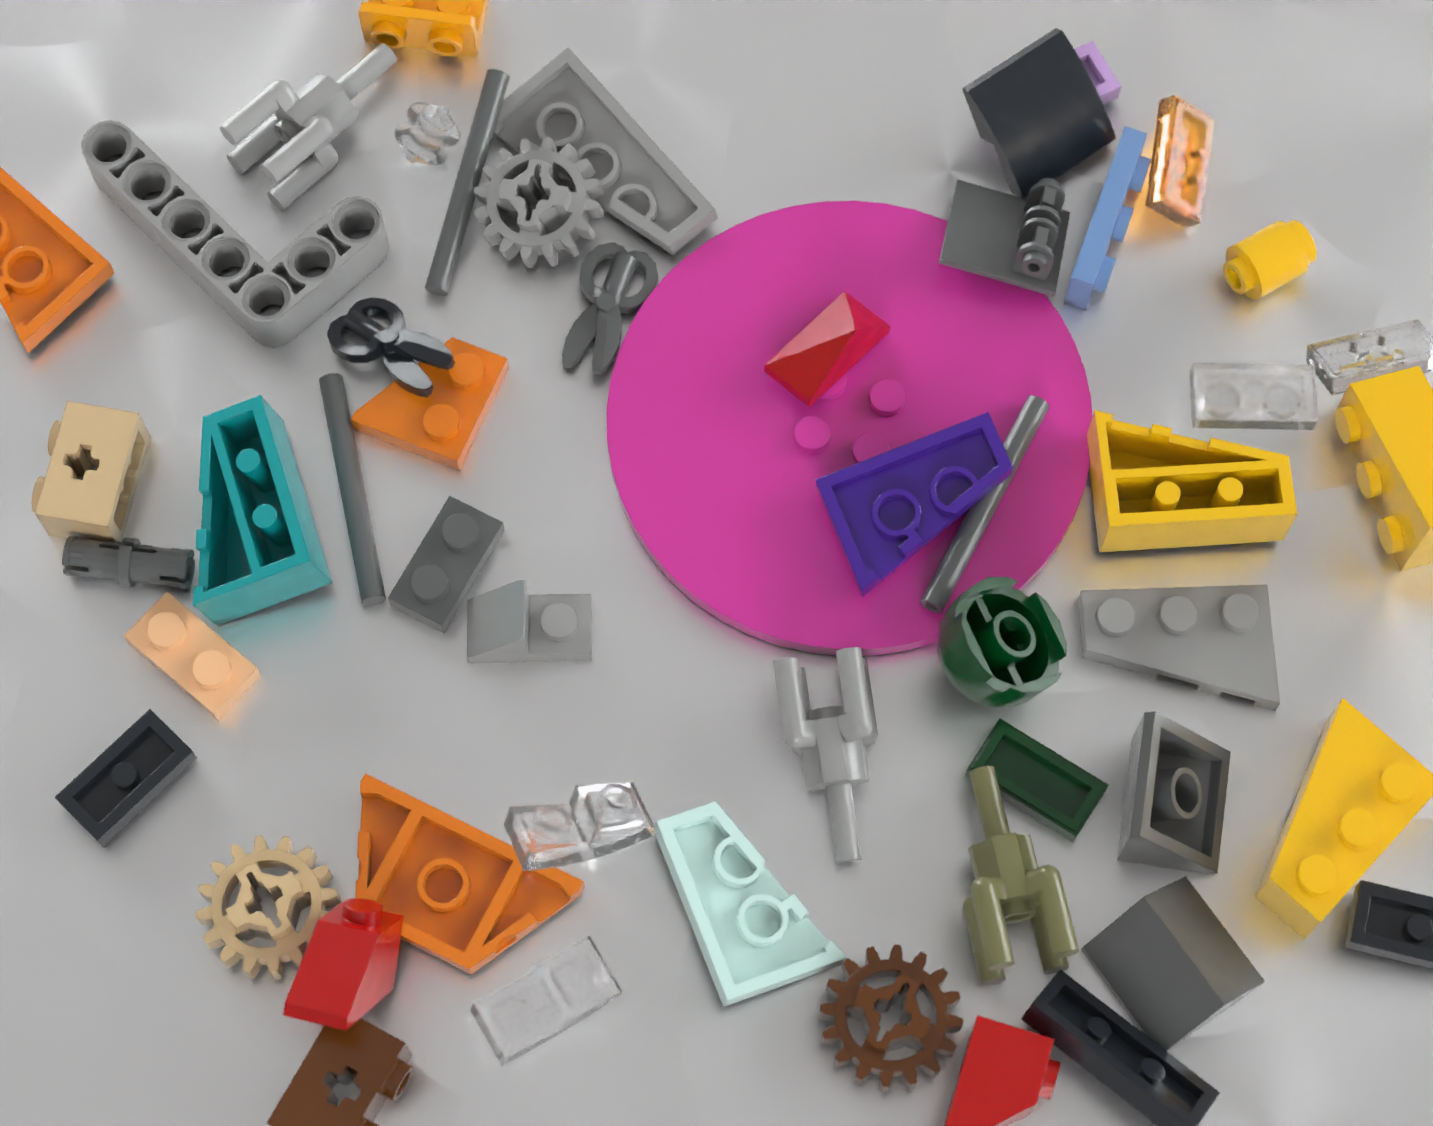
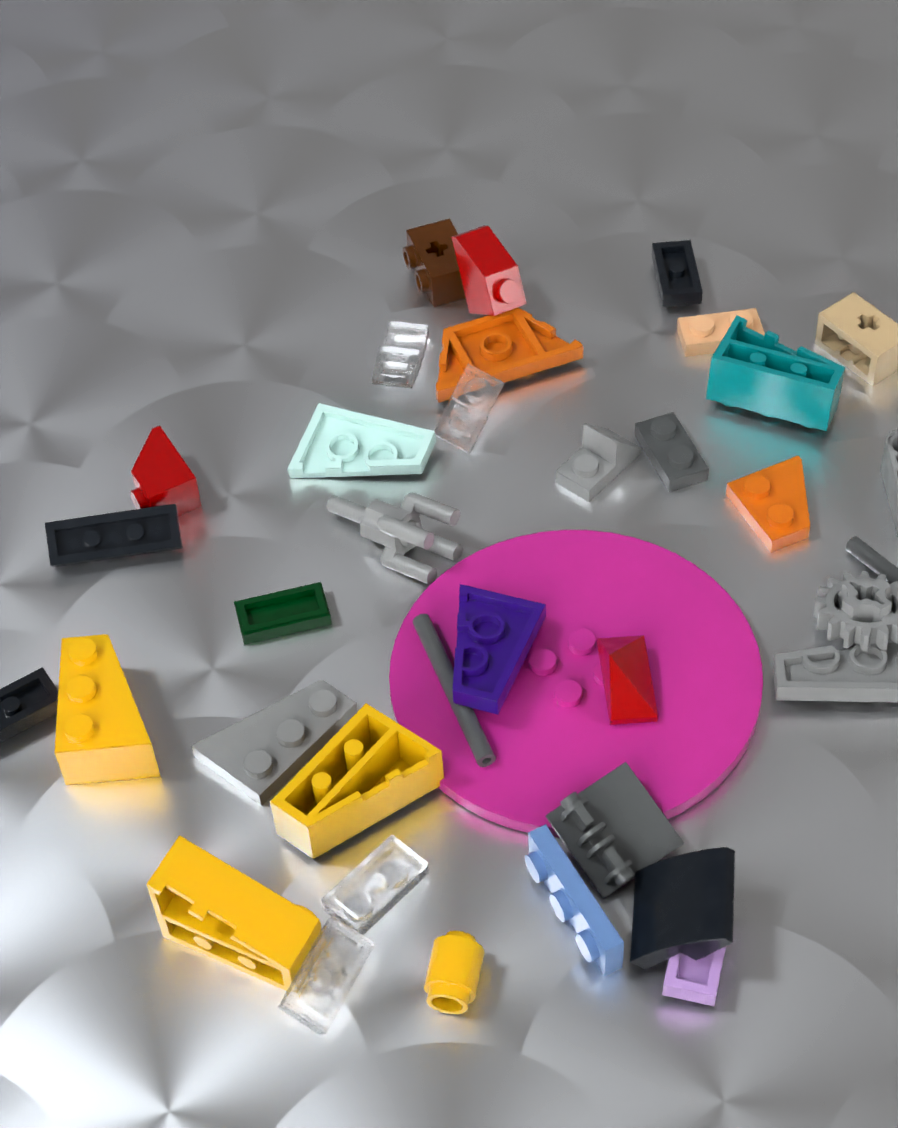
camera: 135 degrees right, 20 degrees down
dark grey pin [62,536,195,589] -> none
tan gear [196,835,341,980] -> none
dark grey bar [319,373,386,605] -> none
black piece [327,297,455,398] -> none
dark grey piece [562,242,658,375] -> none
reddish brown gear [819,944,963,1092] -> none
dark green cylinder [937,577,1067,707] -> none
olive plant [963,766,1079,986] -> none
dark grey slope [1081,876,1265,1051] -> none
dark grey slope [1117,711,1231,874] -> none
clear orange plate [1145,95,1214,228] -> none

